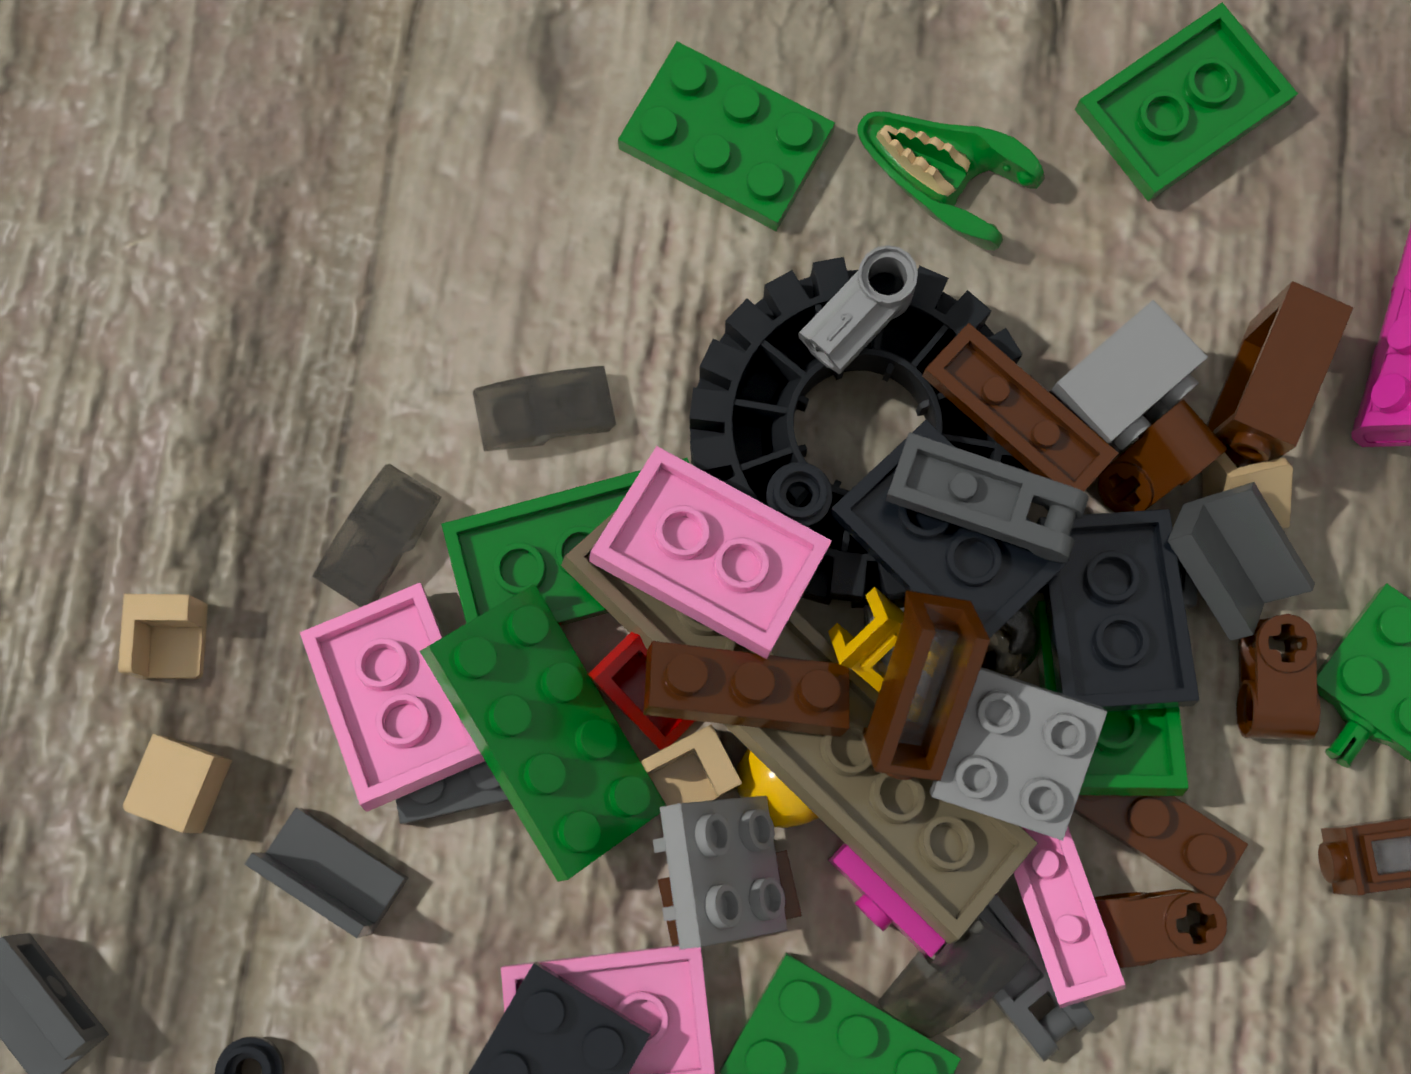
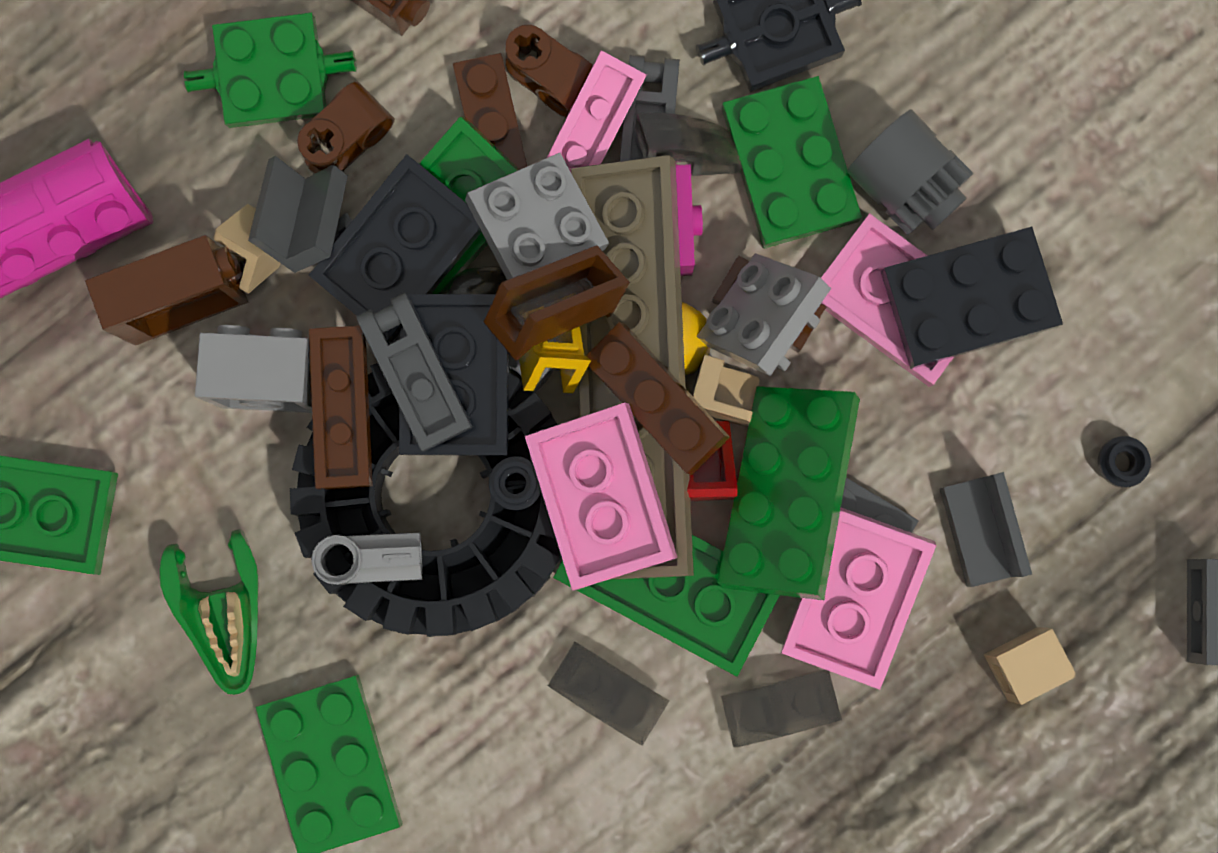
camera: 135 degrees left, 5 degrees up
tan panel [118,594,208,679] -> none
reddish brown piece [1098,399,1227,512] -> none

